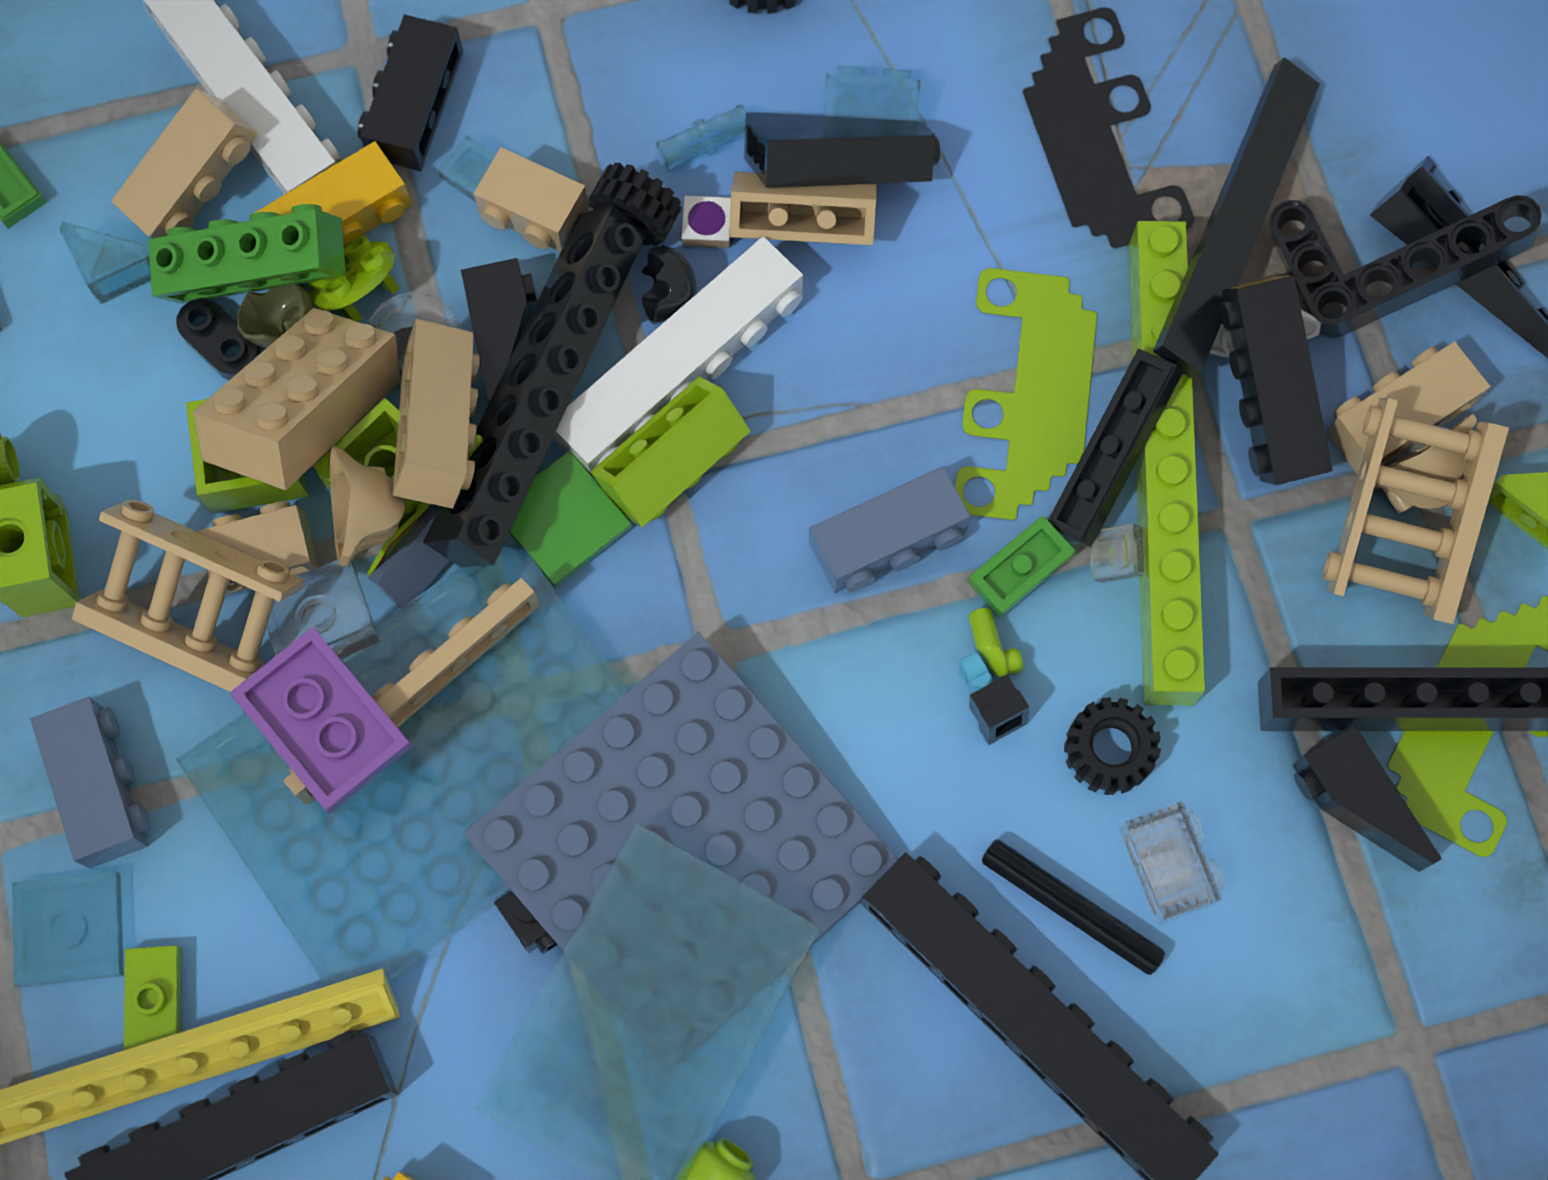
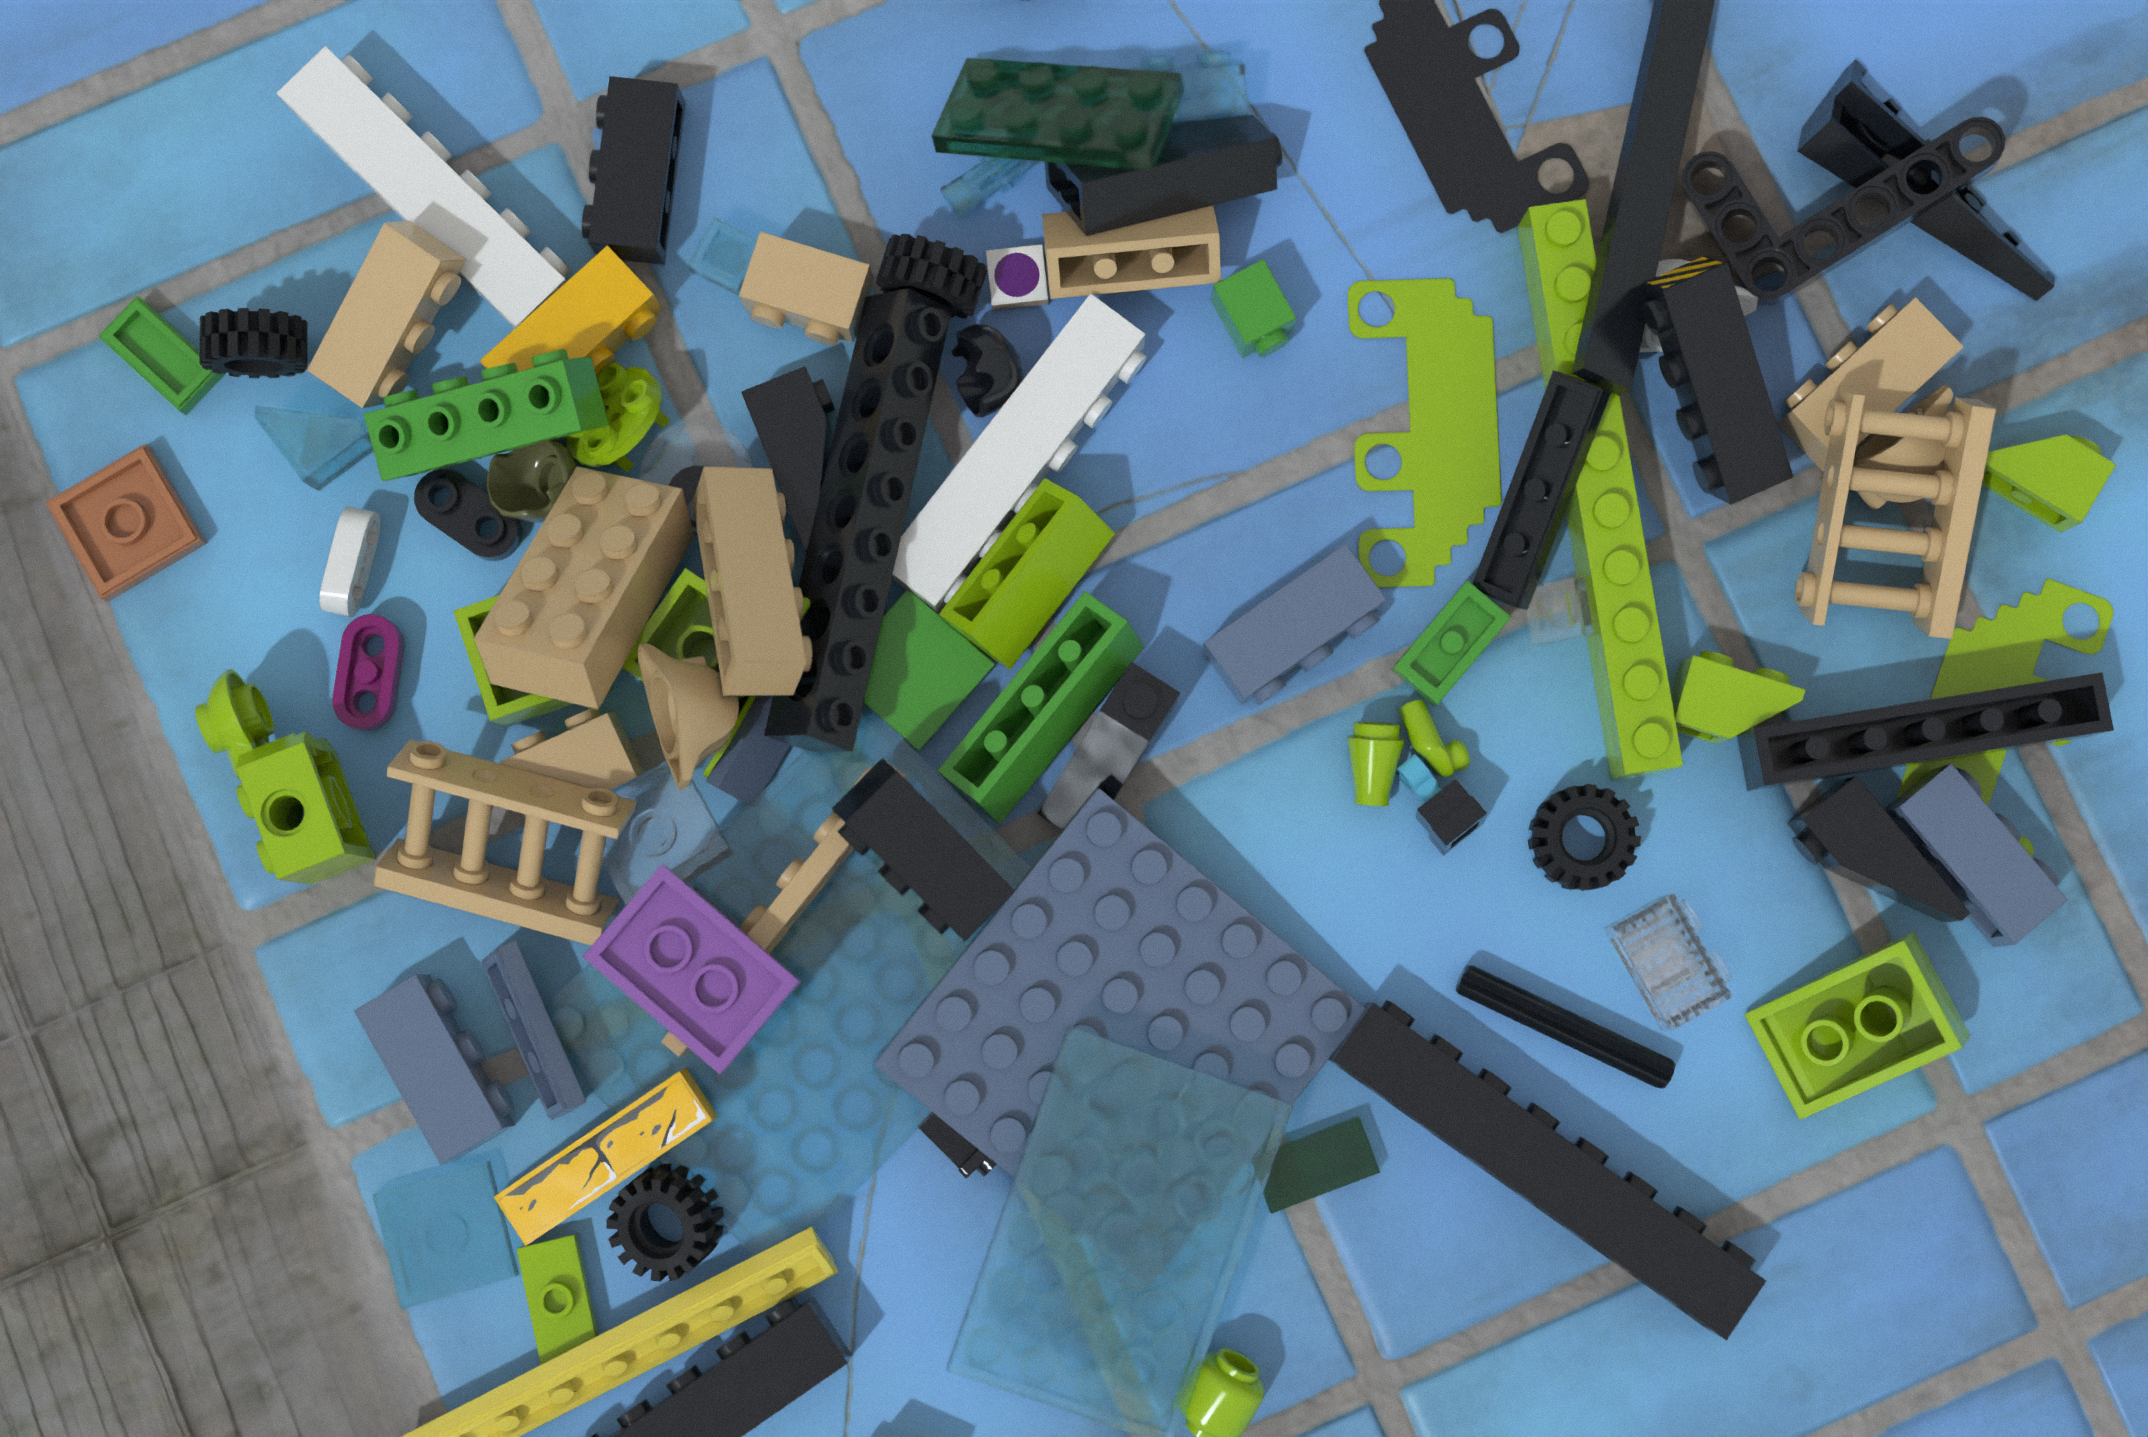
camera: 10 degrees left, 10 degrees up
none -> black tyre [199,308,308,378]
none -> white beam [319,506,381,617]
none -> magenta plate [332,614,405,731]
none -> sand blue tile [481,940,587,1120]
none -> yellow tile [494,1067,718,1246]
none -> black tyre [606,1163,724,1282]
none -> black brick [831,758,1015,941]
none -> clear green plate [931,58,1184,171]
none -> bright green brick [937,591,1145,825]
none -> black slope [1037,662,1180,830]
none -> bright green brick [1210,259,1297,358]
none -> clear green tile [1249,1116,1380,1214]
none -> lime cone [1347,721,1405,806]
none -> lime slope [1671,651,1806,744]
none -> lime slope [1744,931,1971,1120]
none -> sand blue brick [1884,763,2068,947]

